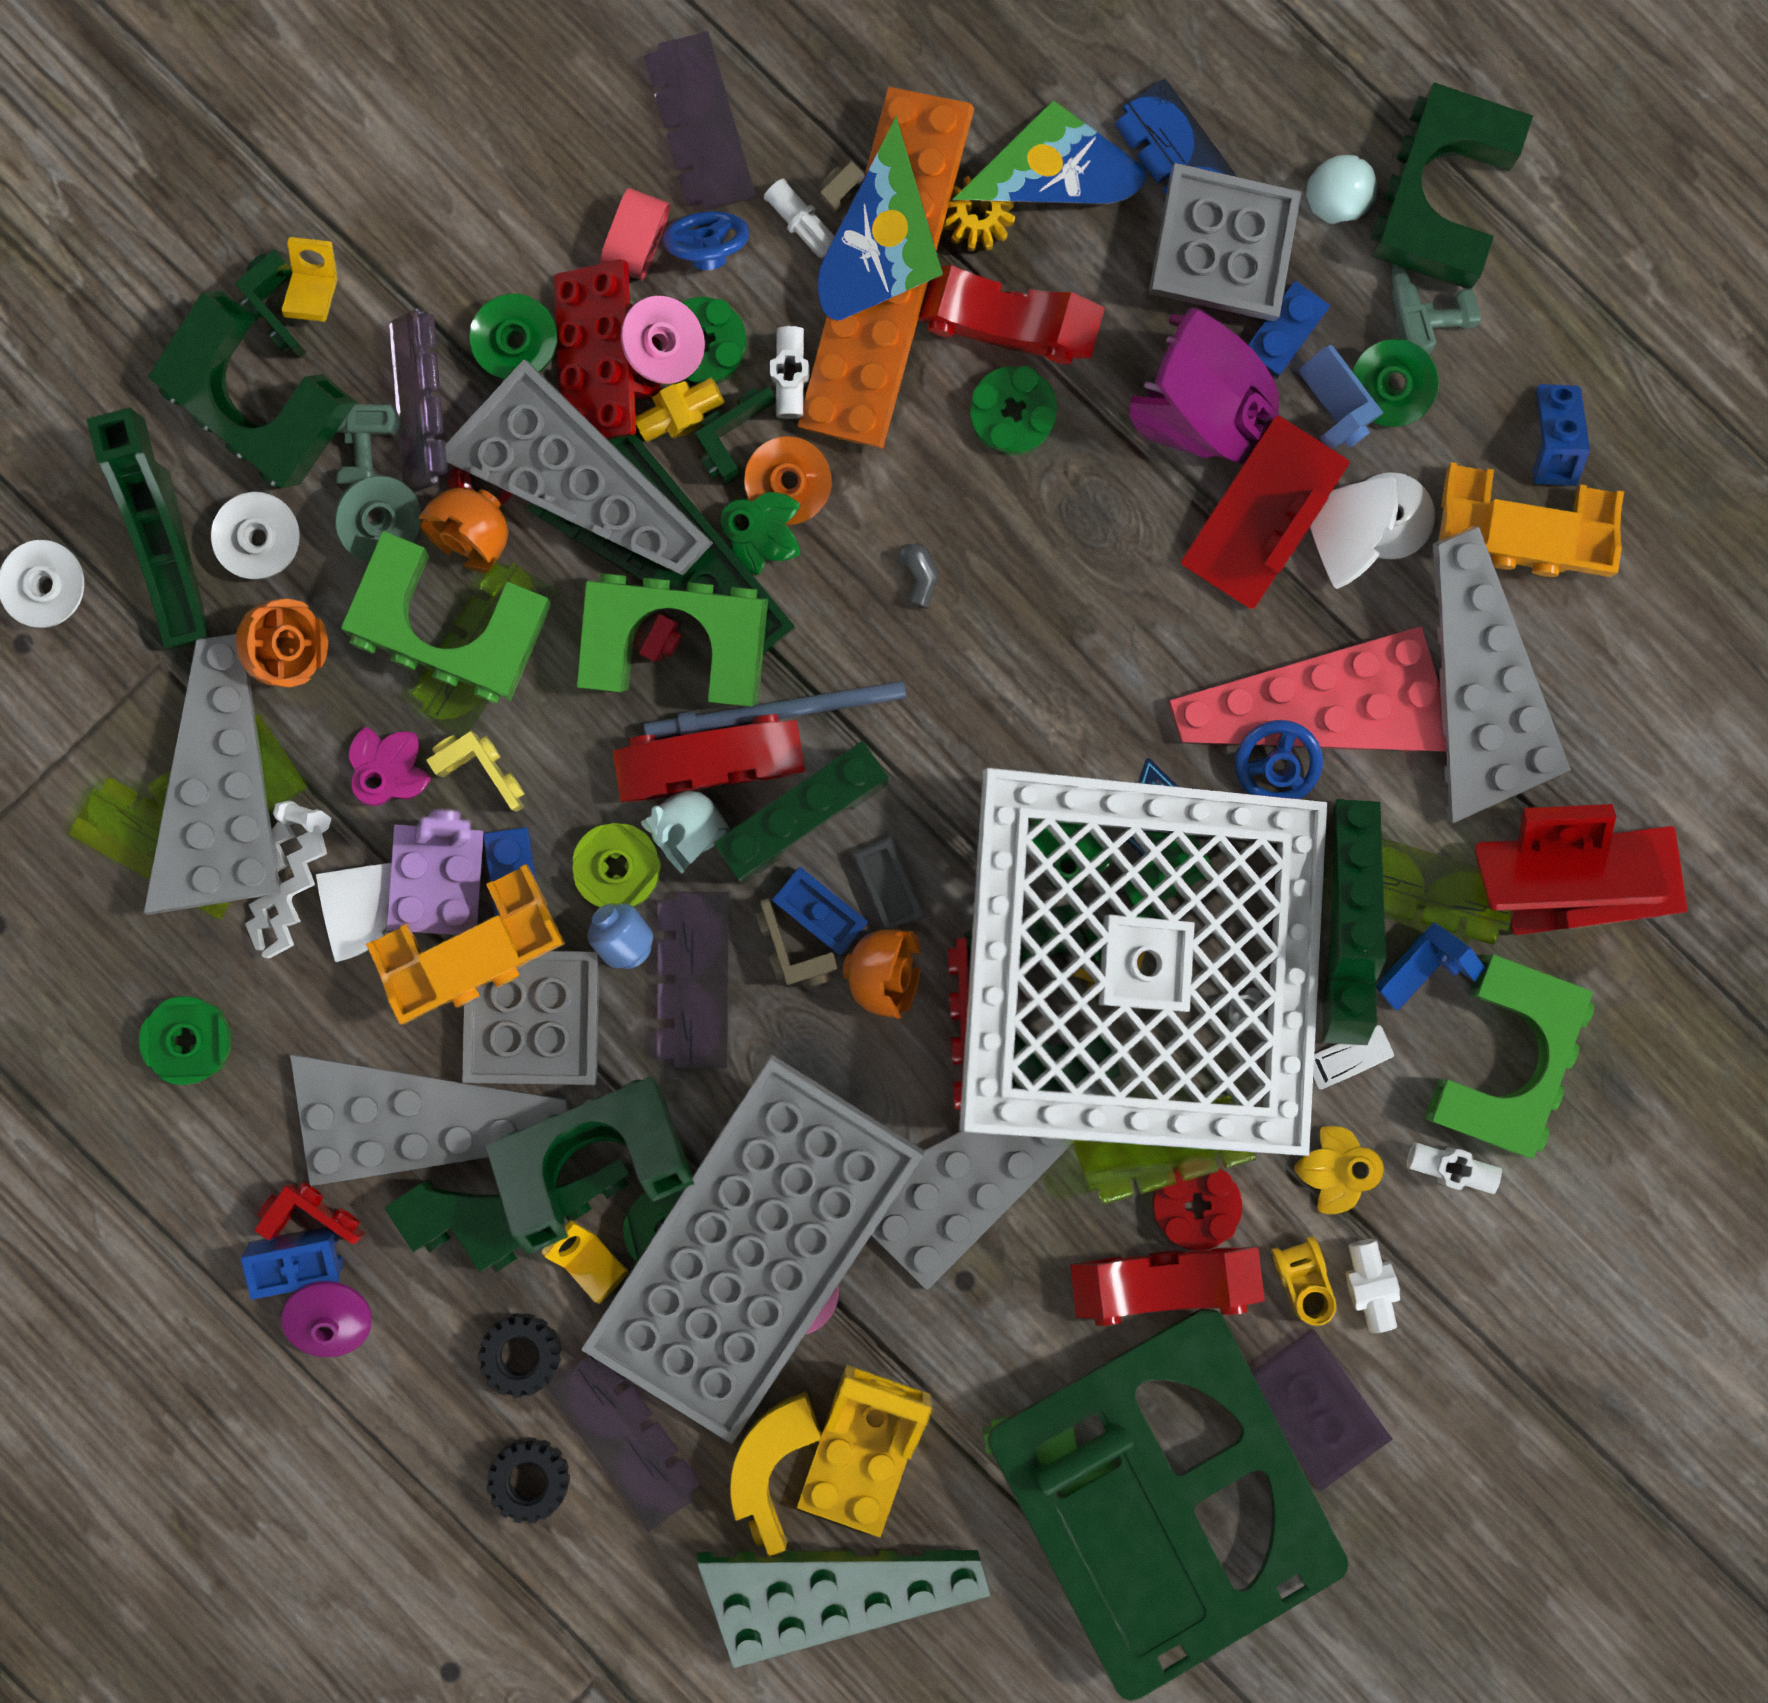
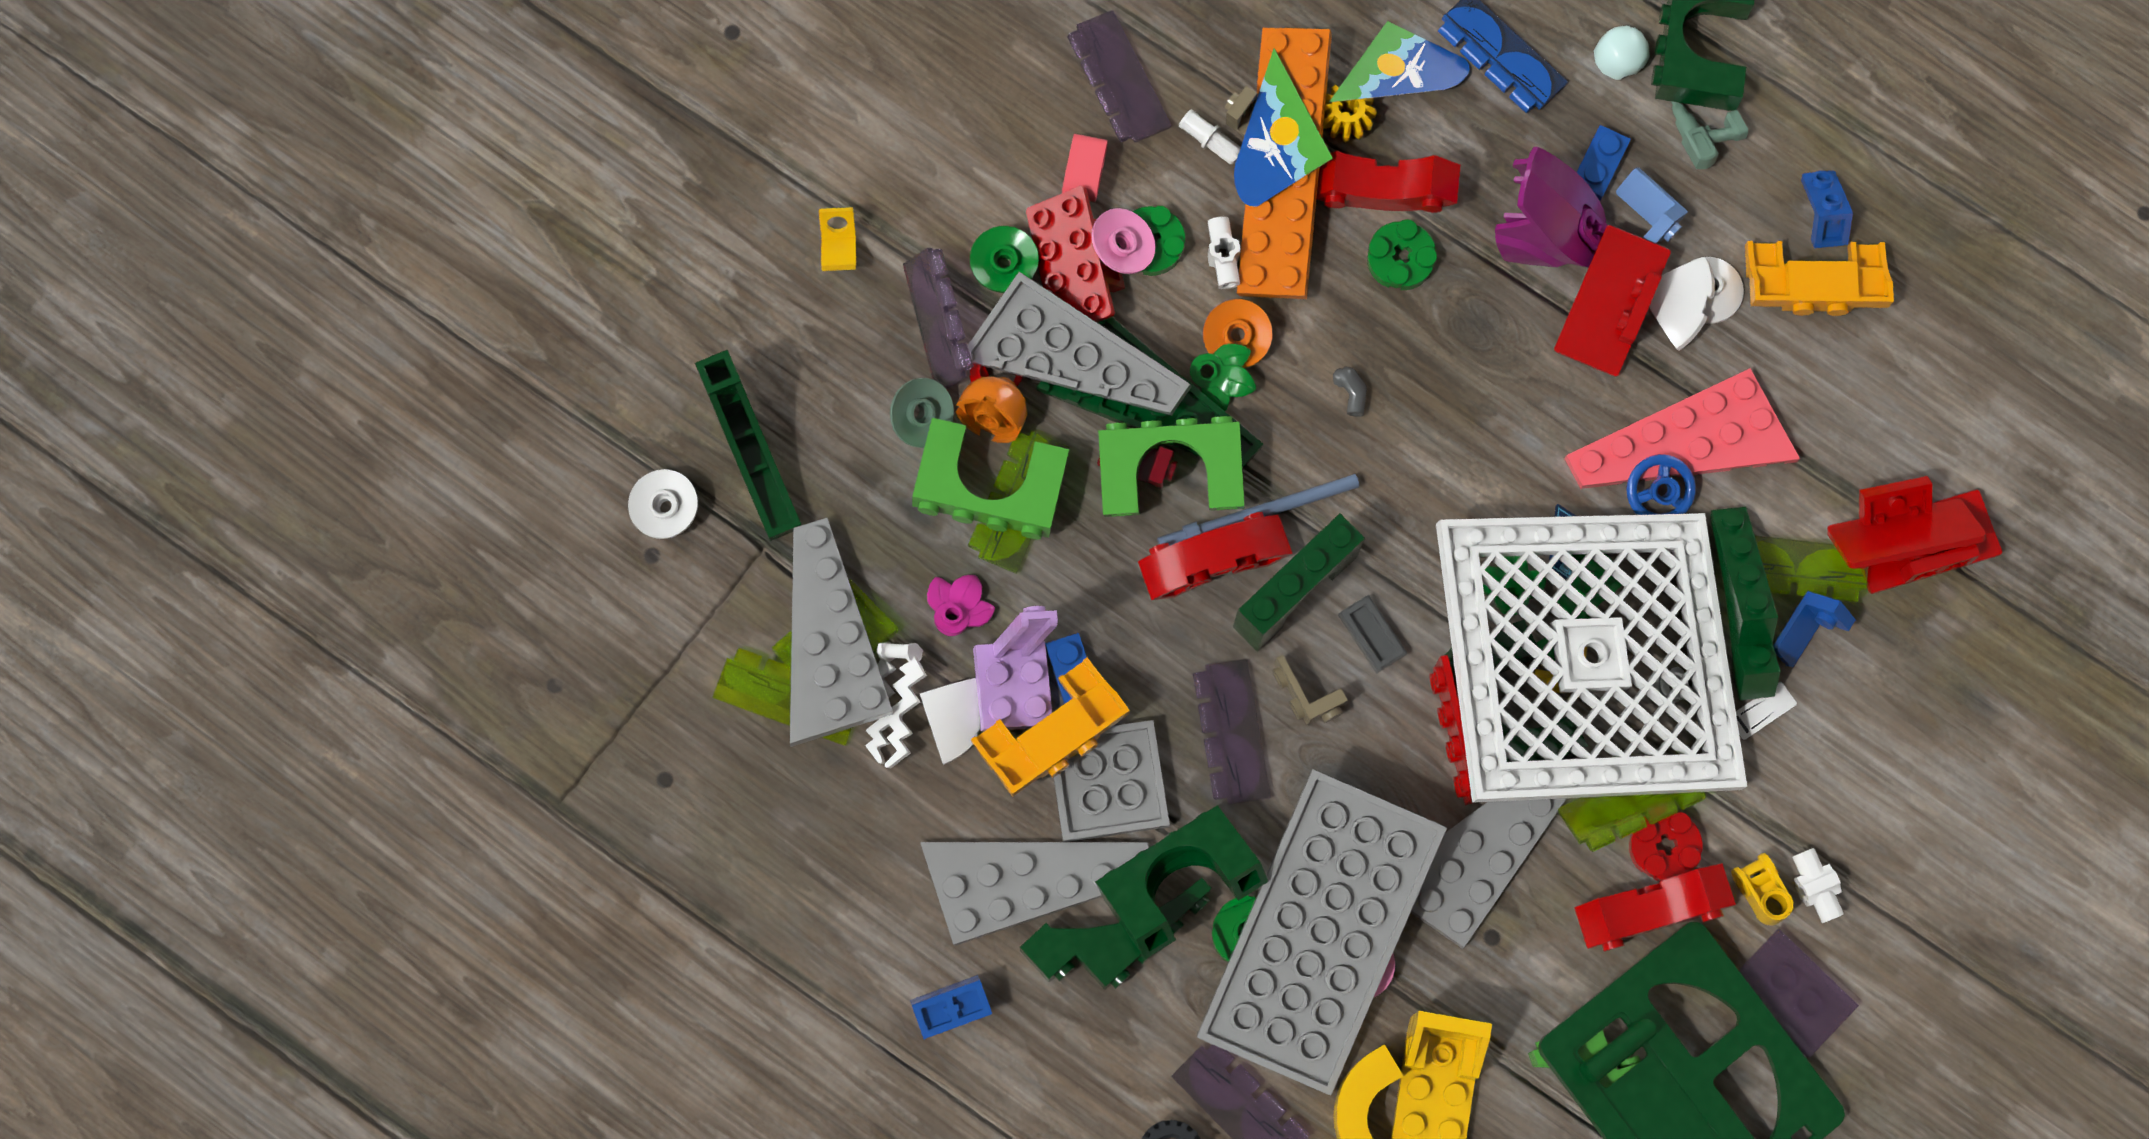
camera: 10 degrees left, 10 degrees down
green plate [139,996,232,1085] -> none
dark green arch [148,291,356,488] -> none
white dish [211,492,300,580] -> none
dark green bracket [234,249,307,358] -> none
orange cylinder [235,598,329,688] -> none
red bracket [254,1182,366,1245] -> none
magenta dish [281,1281,372,1357] -> none
sand green piece [336,404,400,486] -> none
light yellow bracket [426,731,525,812] -> none
black tyre [478,1314,561,1398] -> none
yellow bracket [541,1220,629,1304] -> none
lime plate [573,823,662,908] -> none
medium blue head [587,903,654,969] -> none
yellow axle [636,377,725,442] -> none
light aqua helmet [641,790,731,874] -> none
blue piece [663,211,750,270] -> none
dark green bracket [695,387,776,485] -> none
blue plate [772,867,868,956] -> none
orange cylinder [843,929,921,1019] -> none
light grey plate [1149,163,1301,322] -> none
yellow plate [1294,1126,1384,1214] -> none
green dish [1352,339,1439,427] -> none
white axle [1407,1142,1502,1194] -> none
bright green arch [1424,954,1594,1159] -> none
light grey wing [1433,526,1571,823] -> none

